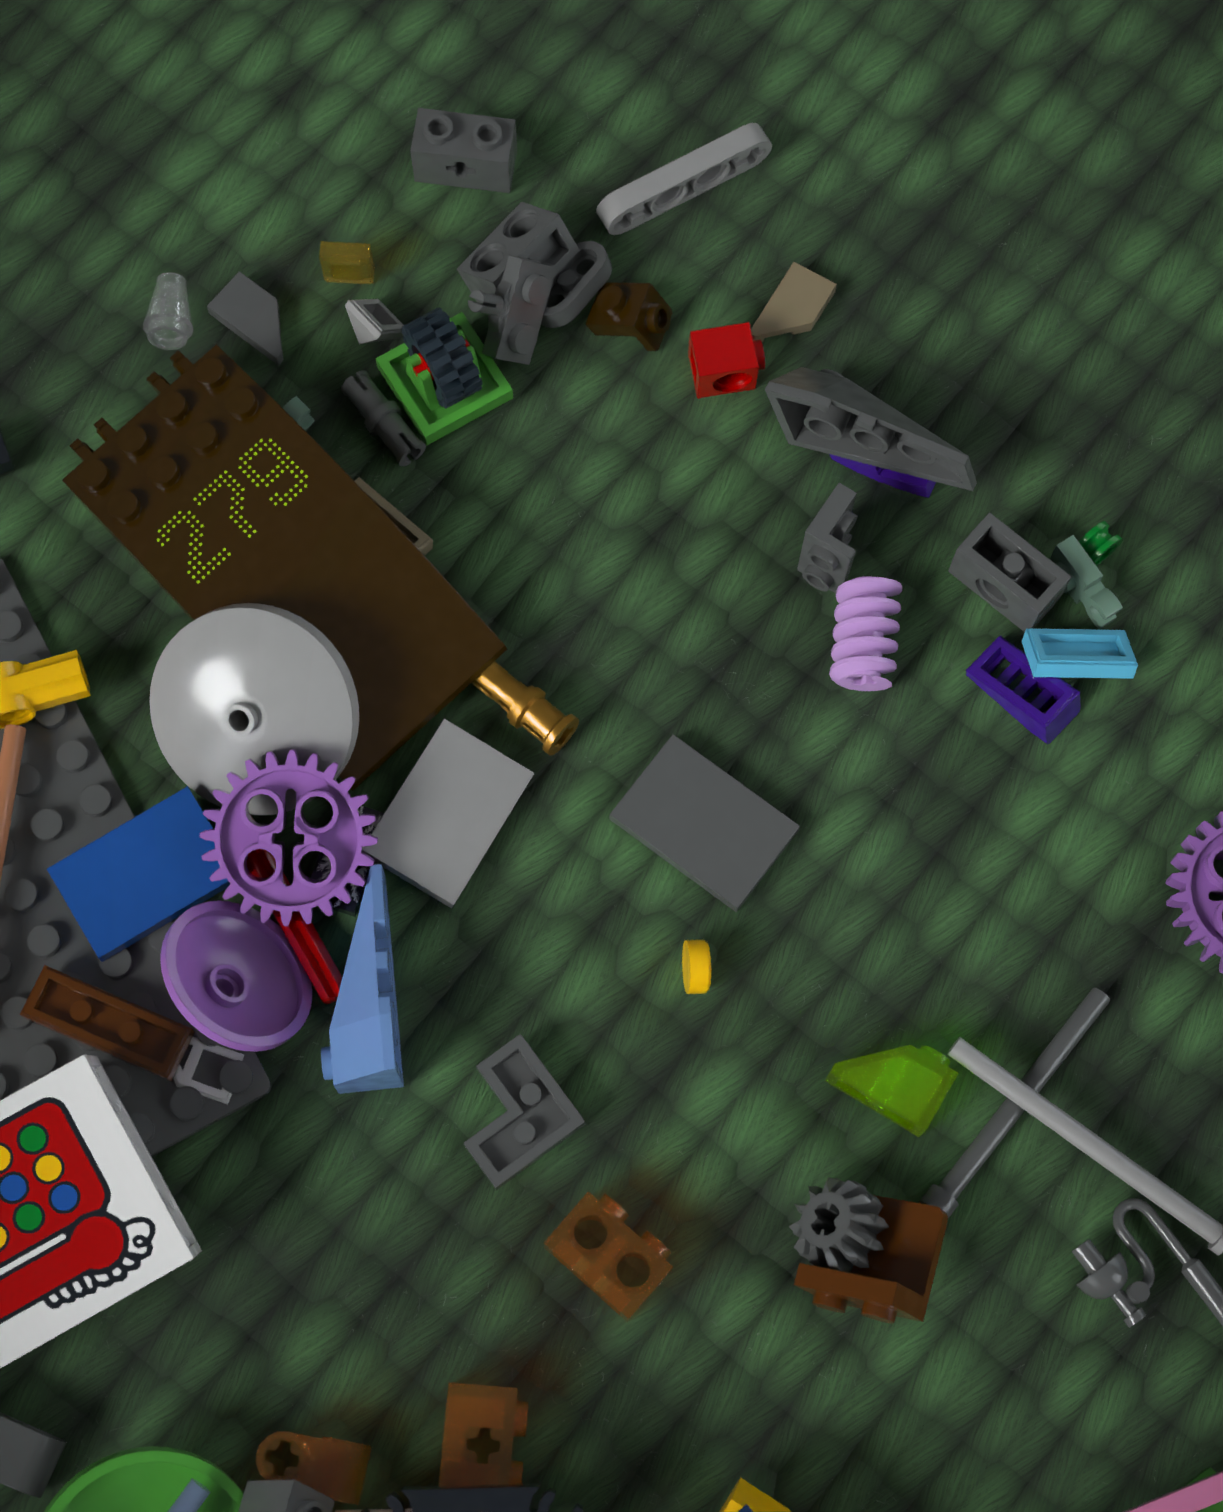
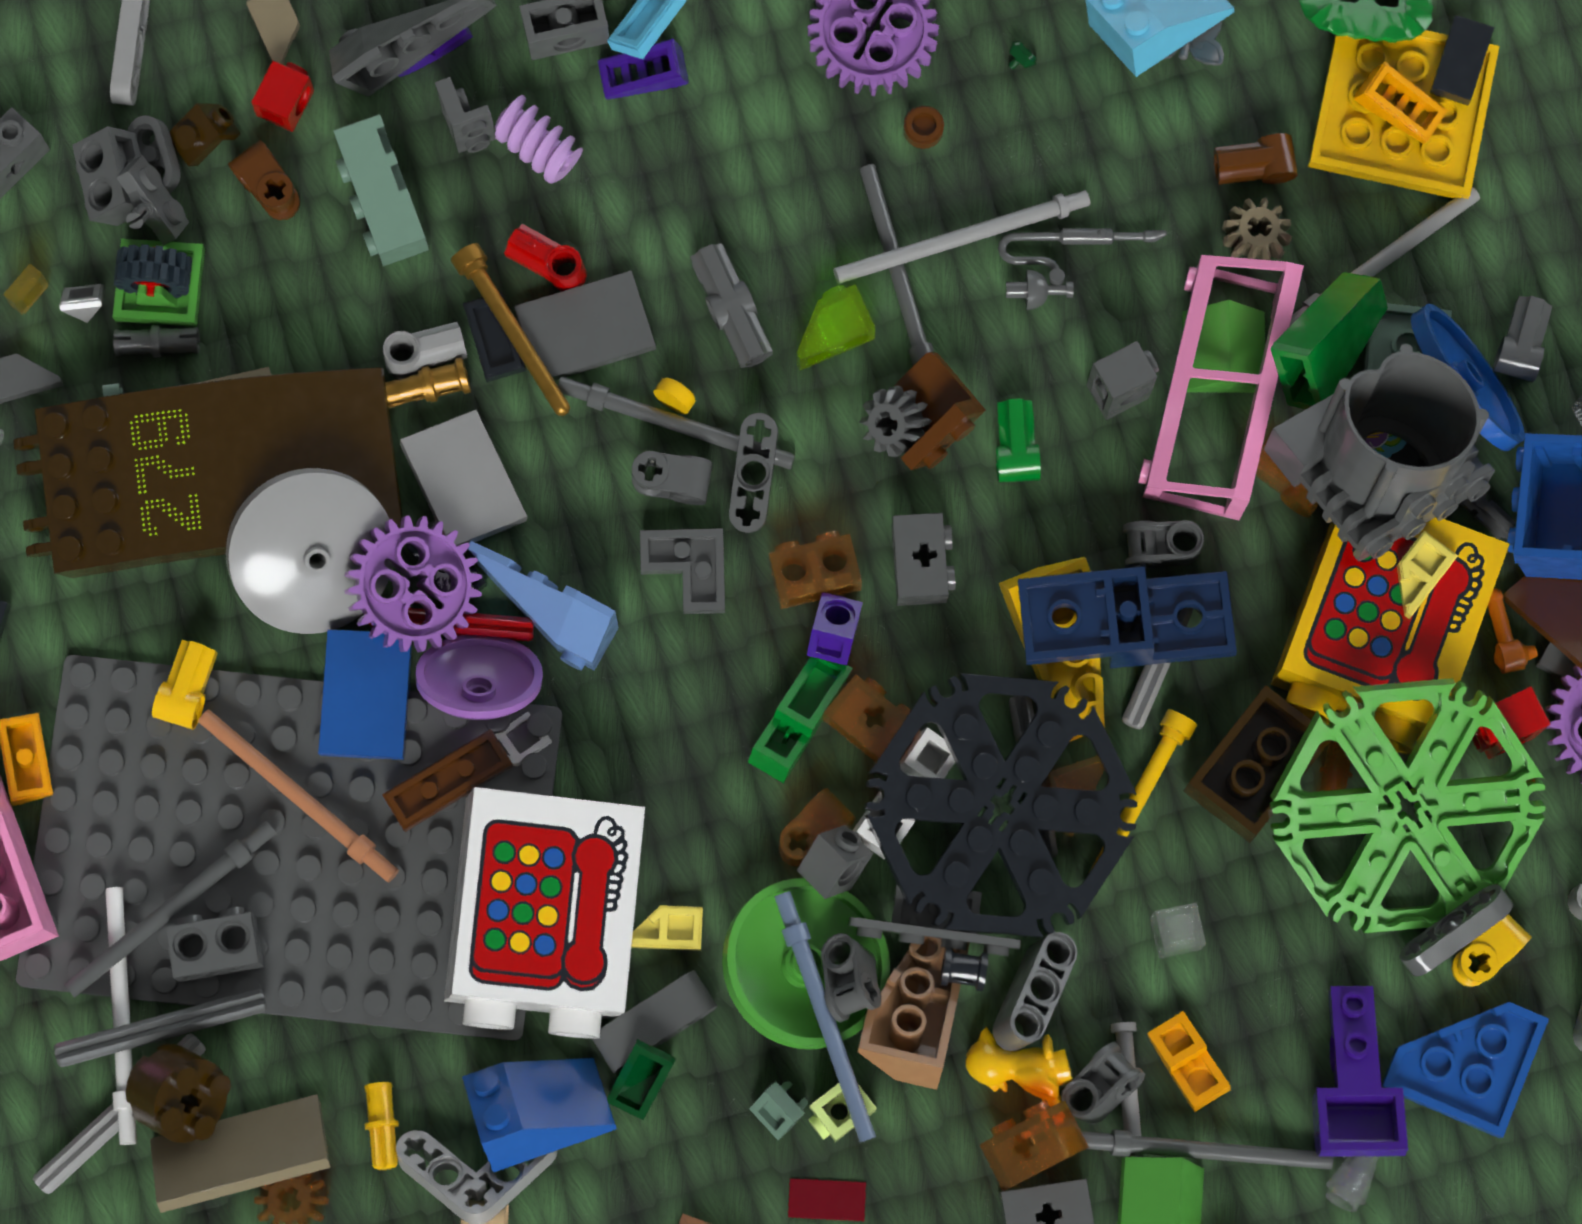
camera: 55 degrees left, 5 degrees up
none -> reddish brown piece [227,140,300,220]
none -> sand green wedge [333,114,429,267]
none -> light grey piece [383,322,467,379]
none -> pearl gold piece [451,243,570,416]
none -> black tile [463,292,526,382]
none -> red piece [504,224,587,291]
none -> dark grey bar [558,376,796,470]
none -> dark grey piece [631,451,713,505]
none -> light yellow tile [631,905,703,951]
none -> dark grey piece [690,243,773,369]
none -> dark grey beam [729,413,779,533]
none -> green slope [748,657,853,784]
none -> dark purple brick [806,592,863,666]
none -> dark grey brick [891,513,956,606]
none -> reddish brown tile [903,106,944,149]
none -> green piece [996,398,1041,483]
none -> dark grey brick [1086,341,1159,420]

